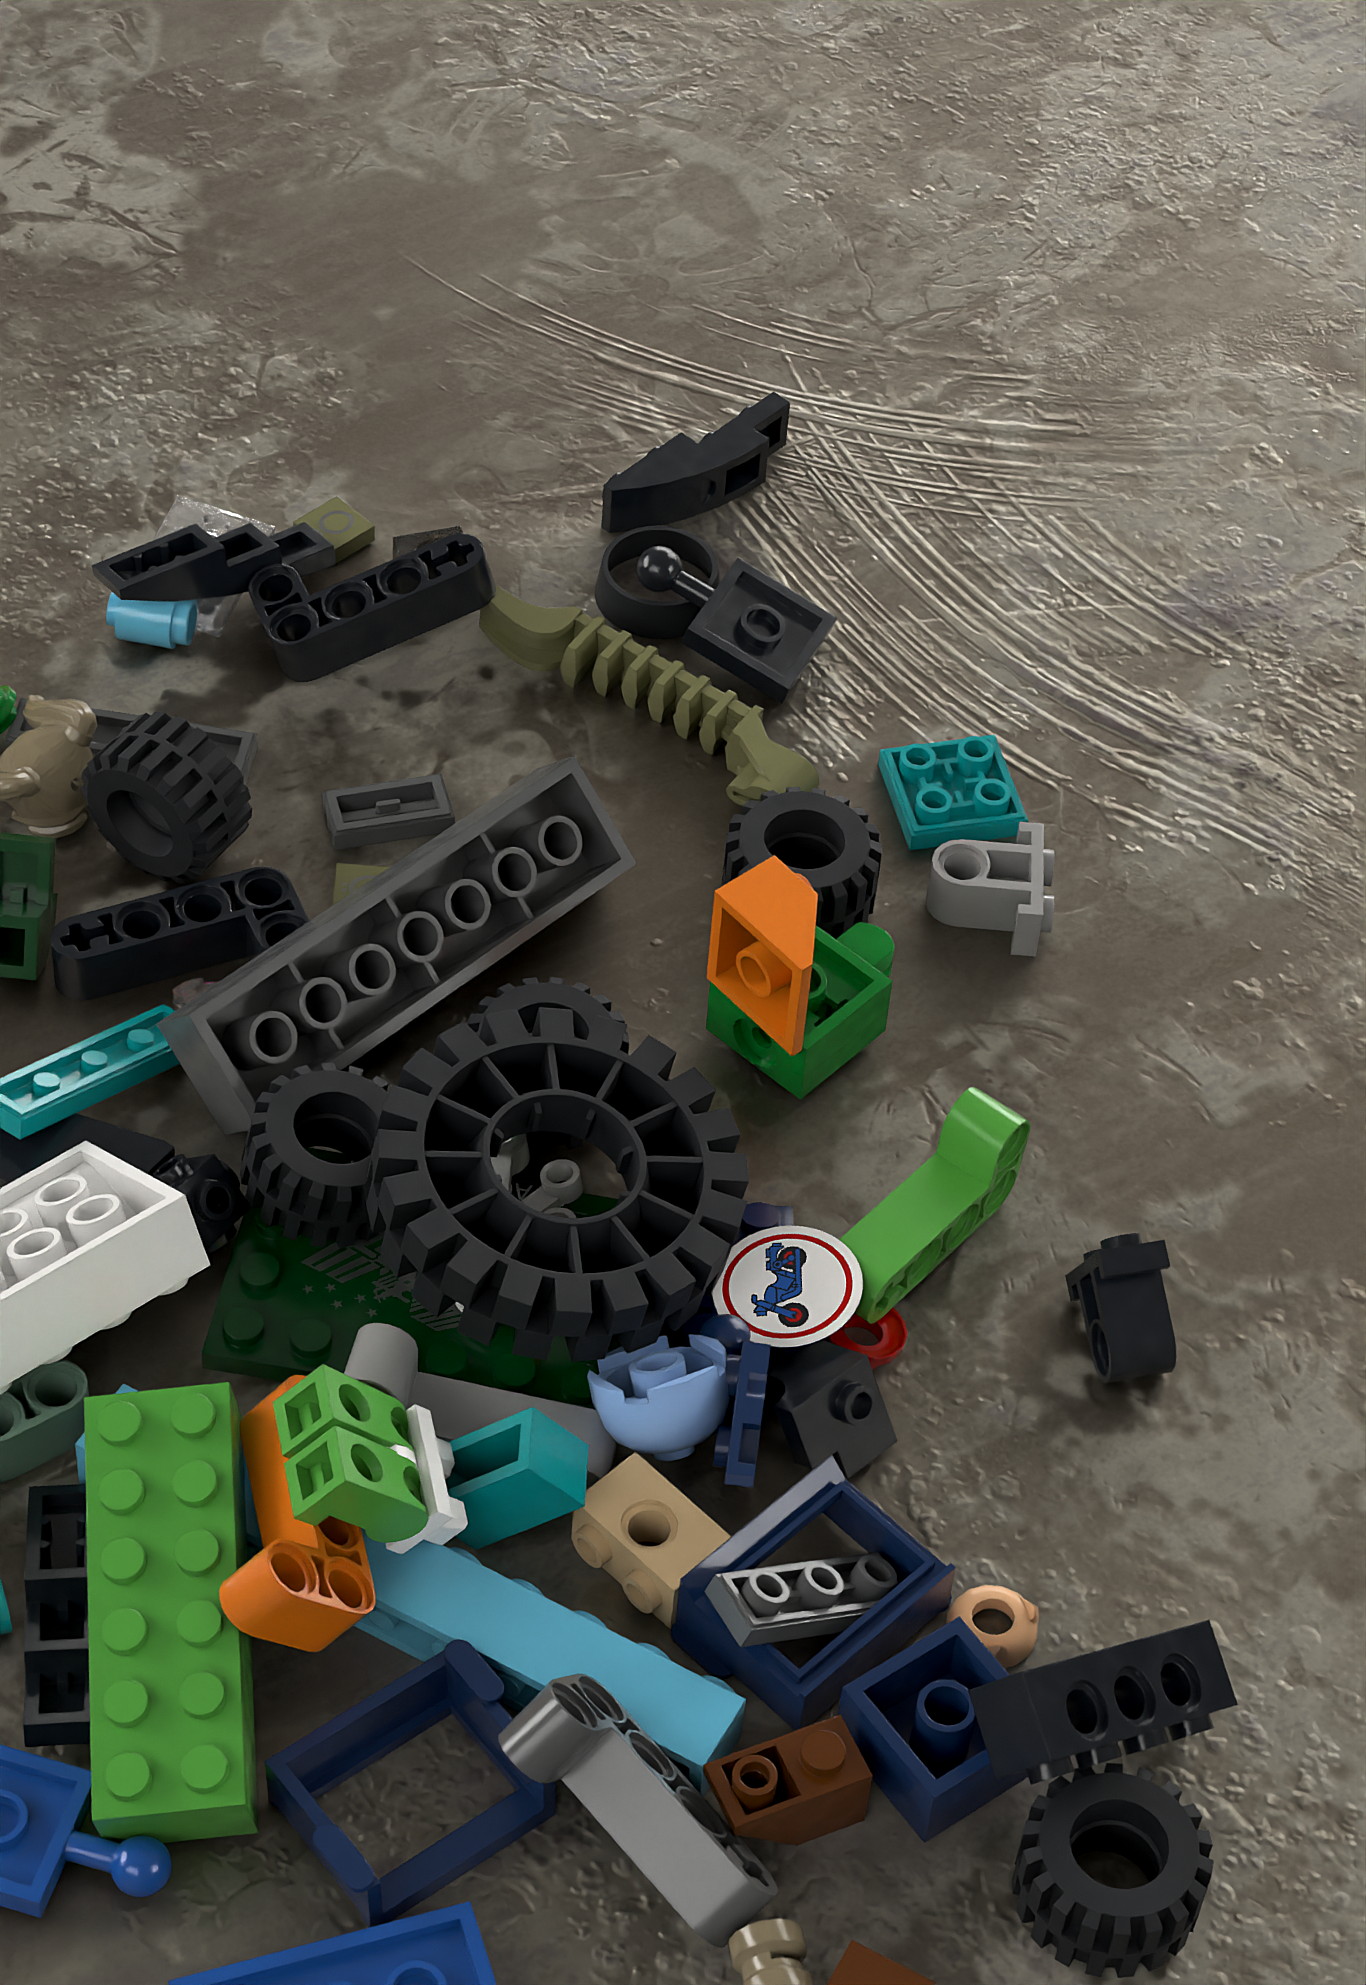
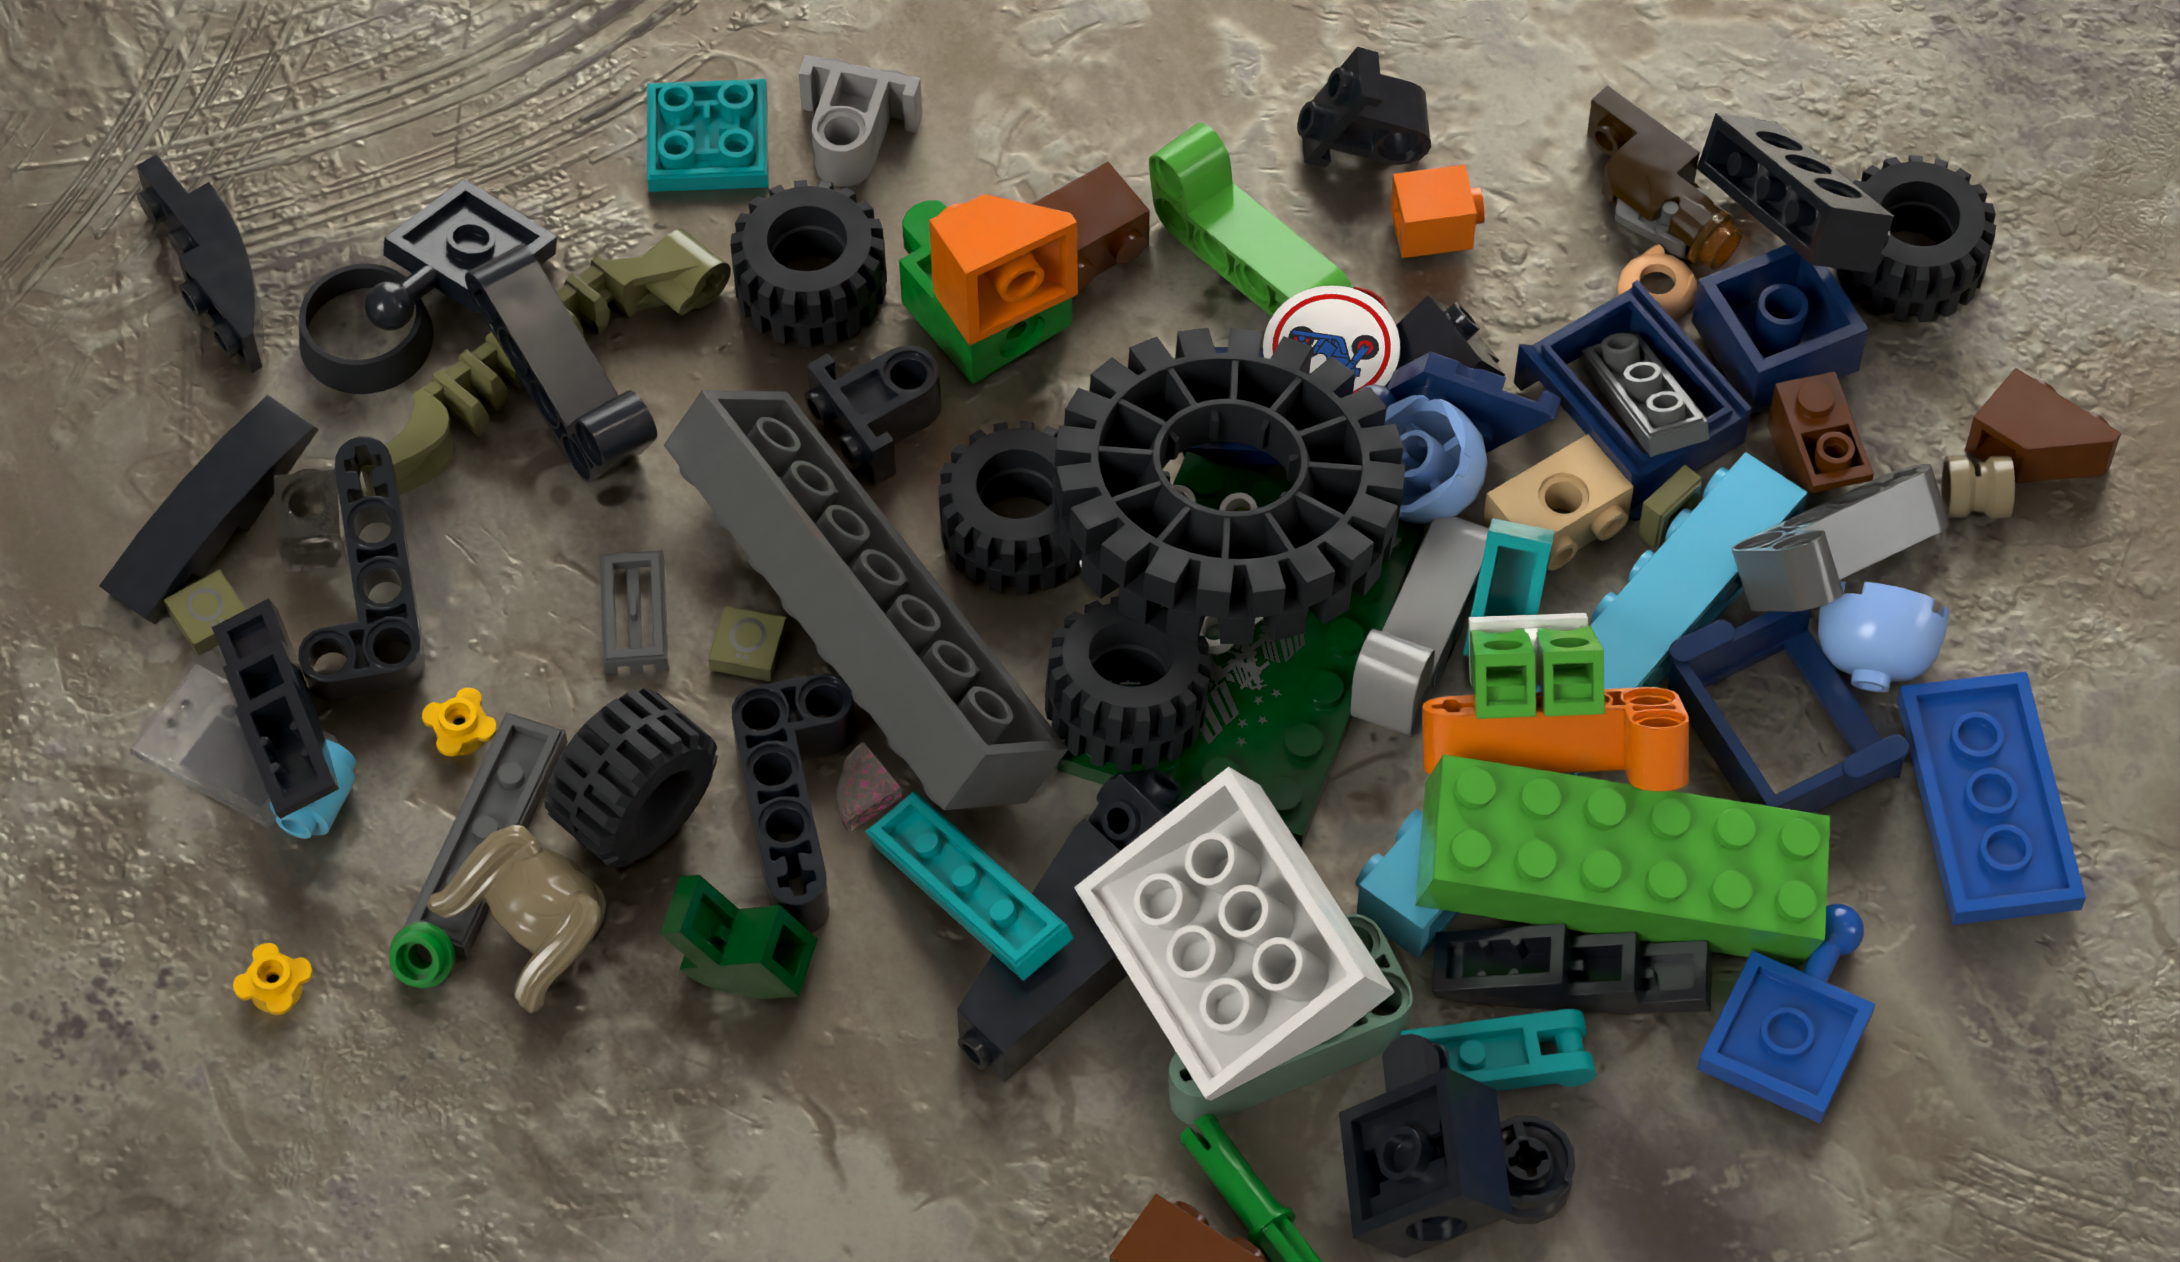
camera: 75 degrees left, 10 degrees up
none -> black slope [99,395,319,624]
none -> yellow plate [422,688,497,756]
none -> black beam [465,244,658,482]
none -> black pin [804,345,941,486]
none -> reddish brown brick [1032,162,1150,290]
none -> orange brick [1390,164,1485,258]
none -> dark brown plate [1587,85,1743,270]
none -> olive tile [1638,465,1702,549]
none -> light blue cylinder [1818,581,1950,692]

